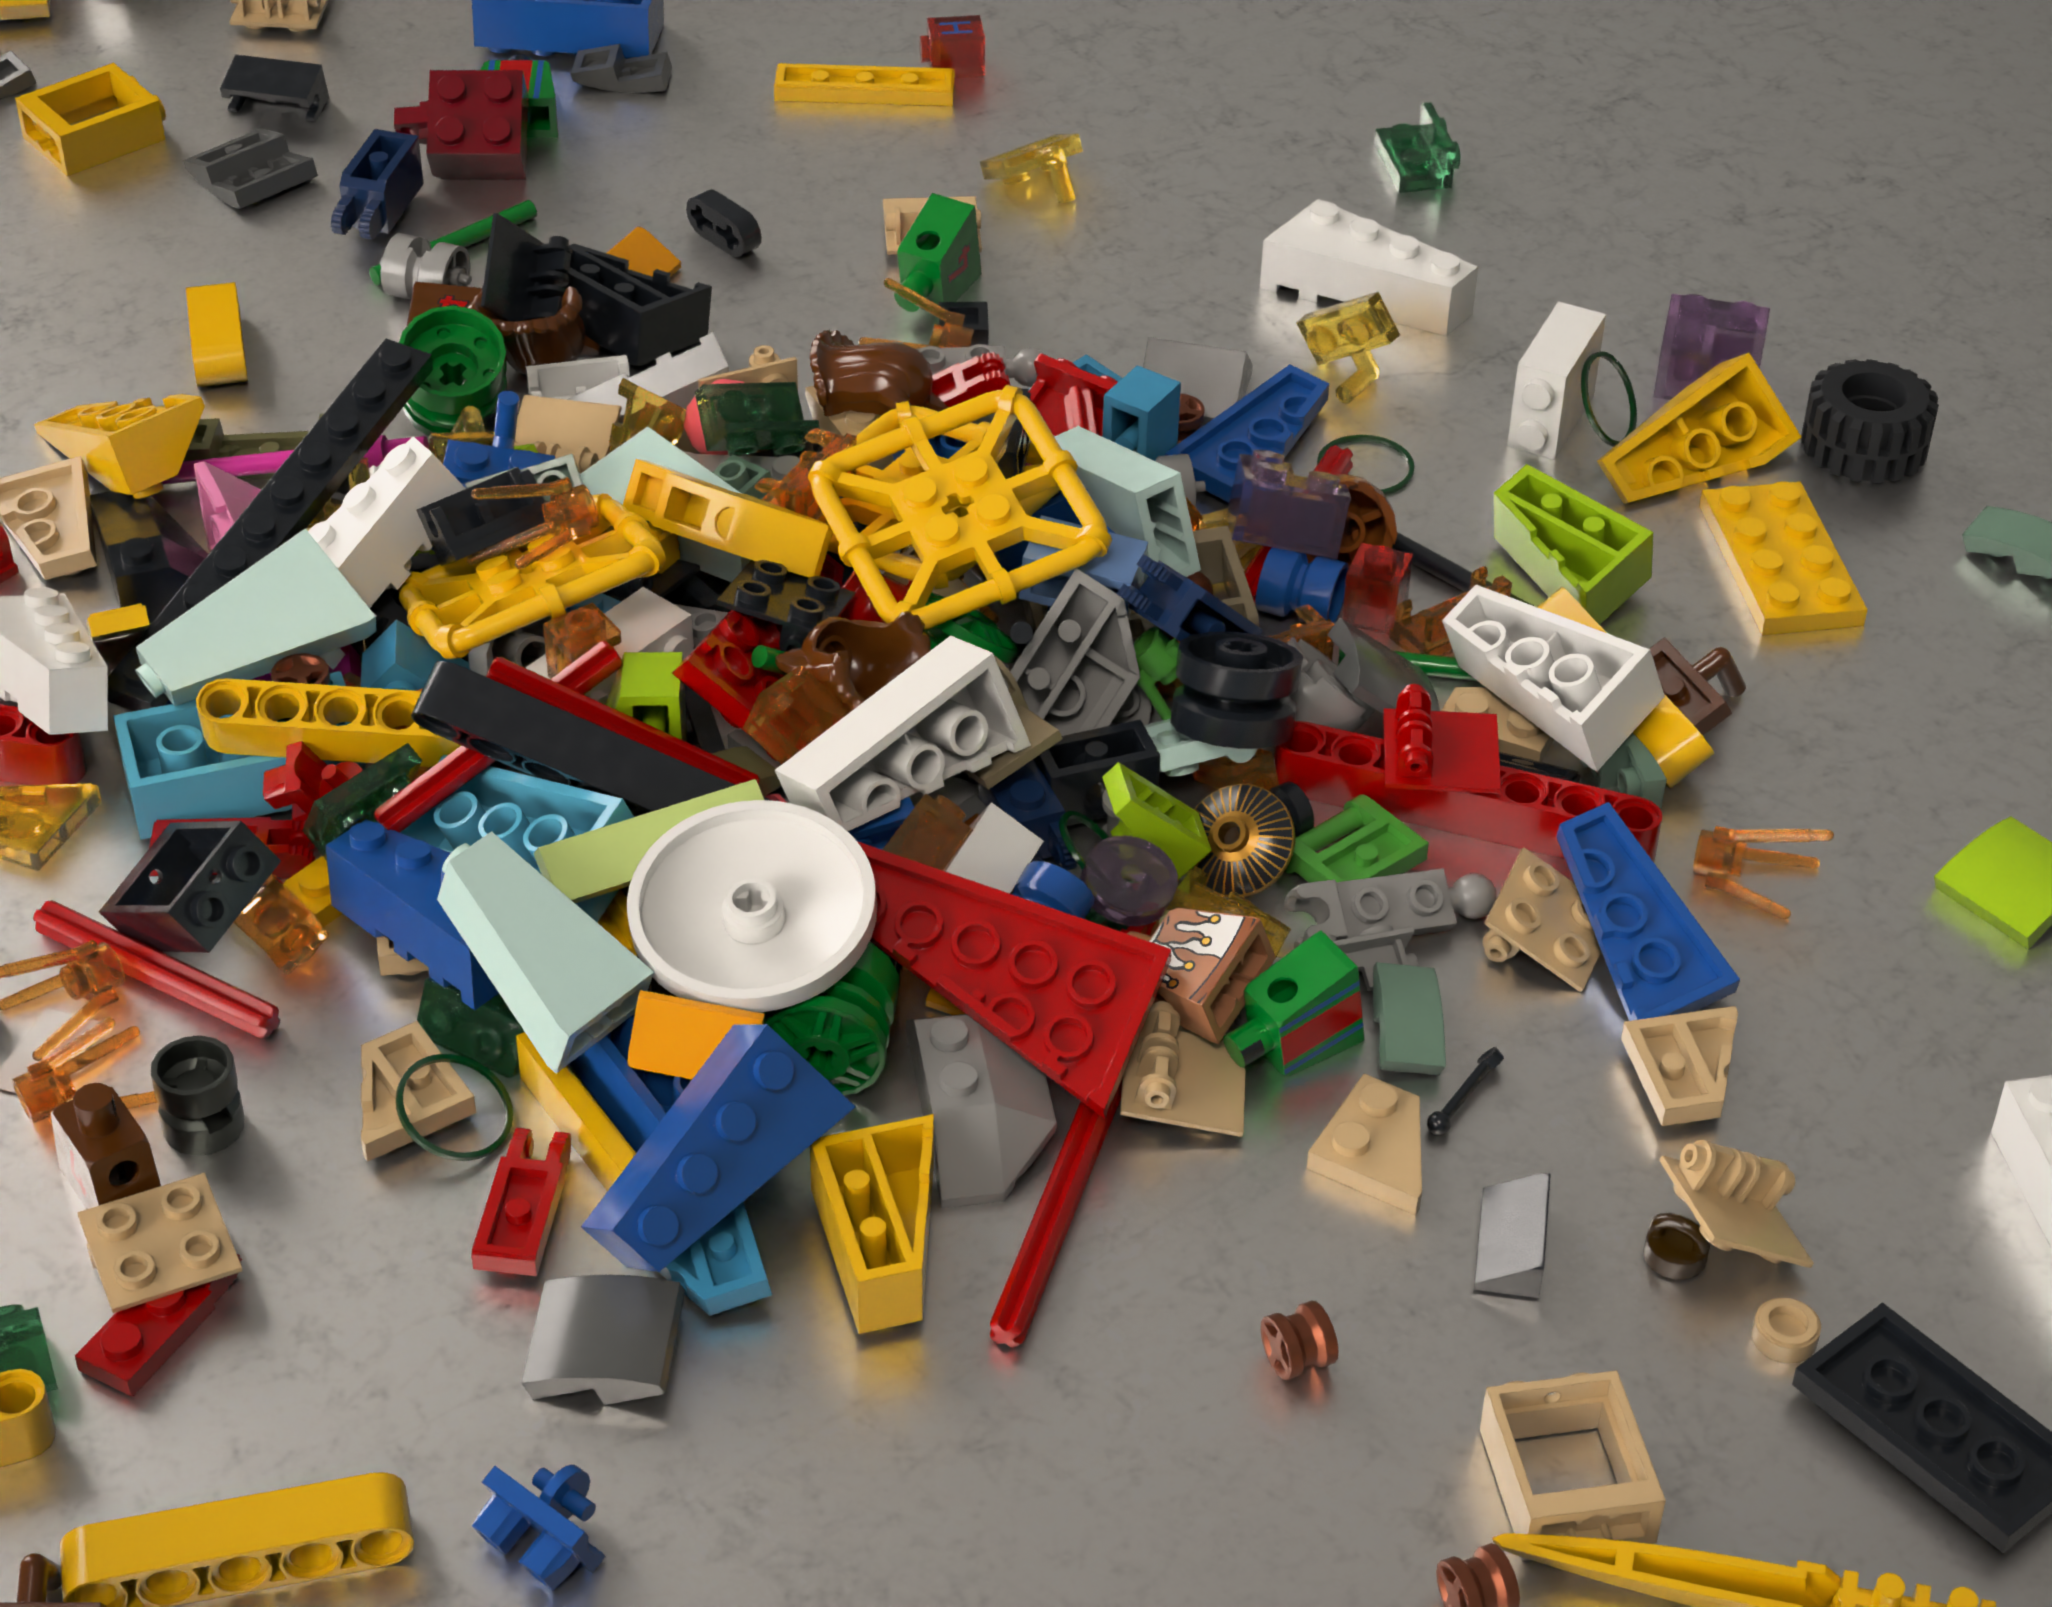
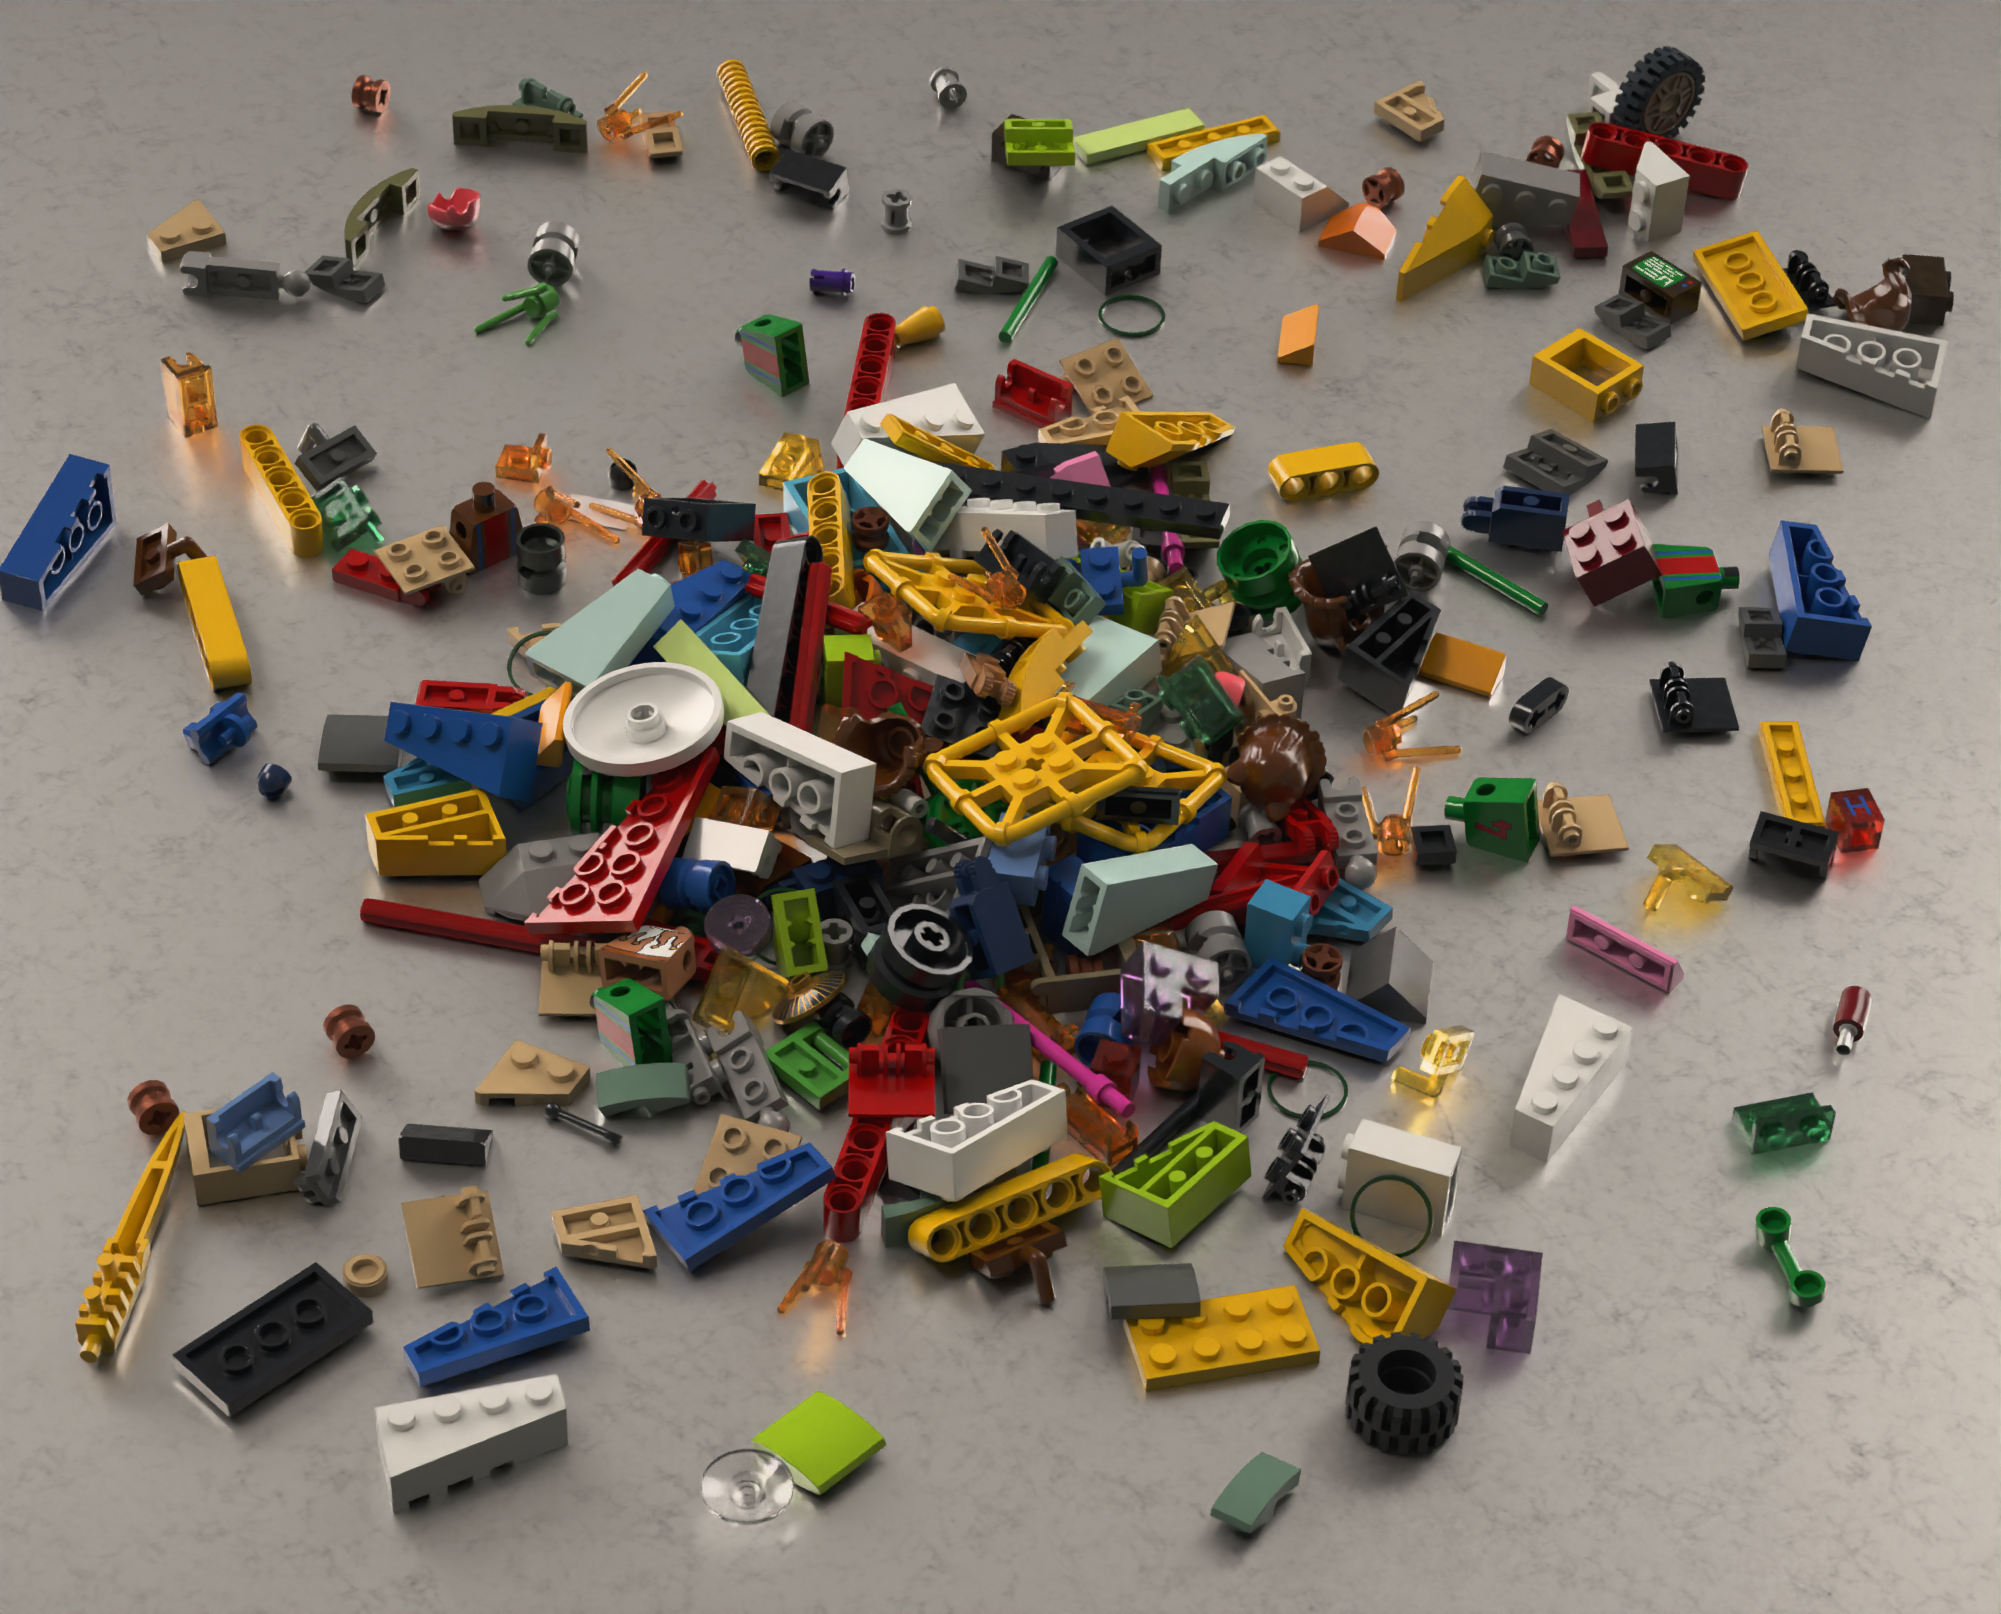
camera: 85 degrees right, 0 degrees up
none -> medium blue hinge [206,1072,306,1173]
none -> dark blue hinge [257,764,292,798]
none -> dark grey hinge [294,1090,363,1207]
none -> blue wing [403,1266,590,1387]
none -> medium nougat hinge [959,652,1017,708]
none -> dark pink bar [964,979,1135,1118]
none -> dark grey slope [1103,1263,1201,1320]
none -> black hinge [1196,1042,1265,1133]
none -> black hinge [1262,1094,1330,1204]
none -> clear orange plant [1362,691,1462,762]
none -> bright pink slope [1566,905,1684,993]
none -> black hinge [1649,661,1739,733]
none -> black hinge [1748,811,1839,879]
none -> green bar [1756,1207,1826,1307]
none -> dark red piece [1833,986,1872,1055]

